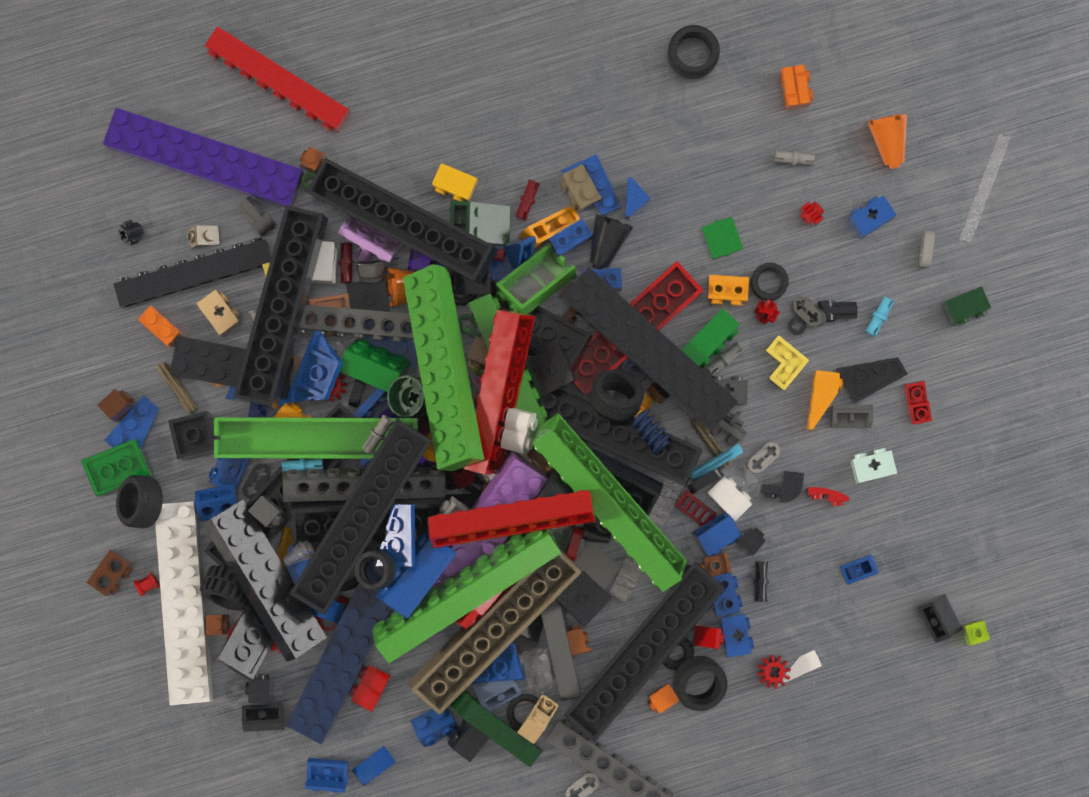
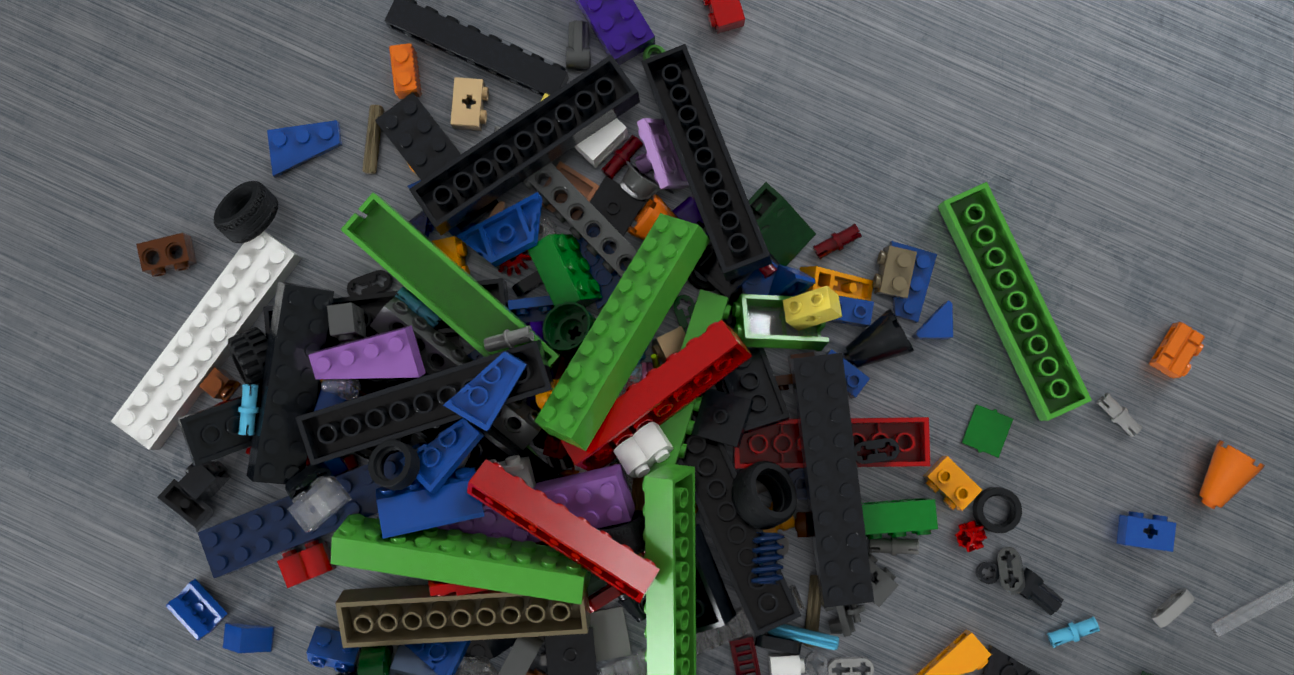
camera: 40 degrees right, 0 degrees up
green tile [81,438,152,497] -> none
reddish brown brick [97,389,135,422] -> none
red bush [134,572,160,596] -> none
black brick [168,411,217,460] -> none
bracket [187,225,220,248] -> none
blue brick [195,484,239,522] -> none
blue bracket [209,458,250,489] -> none
dark orange brick [300,147,326,173] -> none
yellow brick [432,163,478,202] -> none
black tyre [668,25,720,79] -> none
light yellow plate [766,335,809,391] -> none
red gear [800,201,824,226] -> none
none -> medium azure pin [238,384,259,436]
none -> black beam [285,462,331,501]
none -> clear brick [288,476,352,532]
none -> medium lavender wedge [308,325,426,379]
none -> blue wing [443,351,528,431]
none -> light yellow brick [783,286,842,331]
none -> black beam [854,438,899,464]
none -> bright green brick [937,182,1092,421]

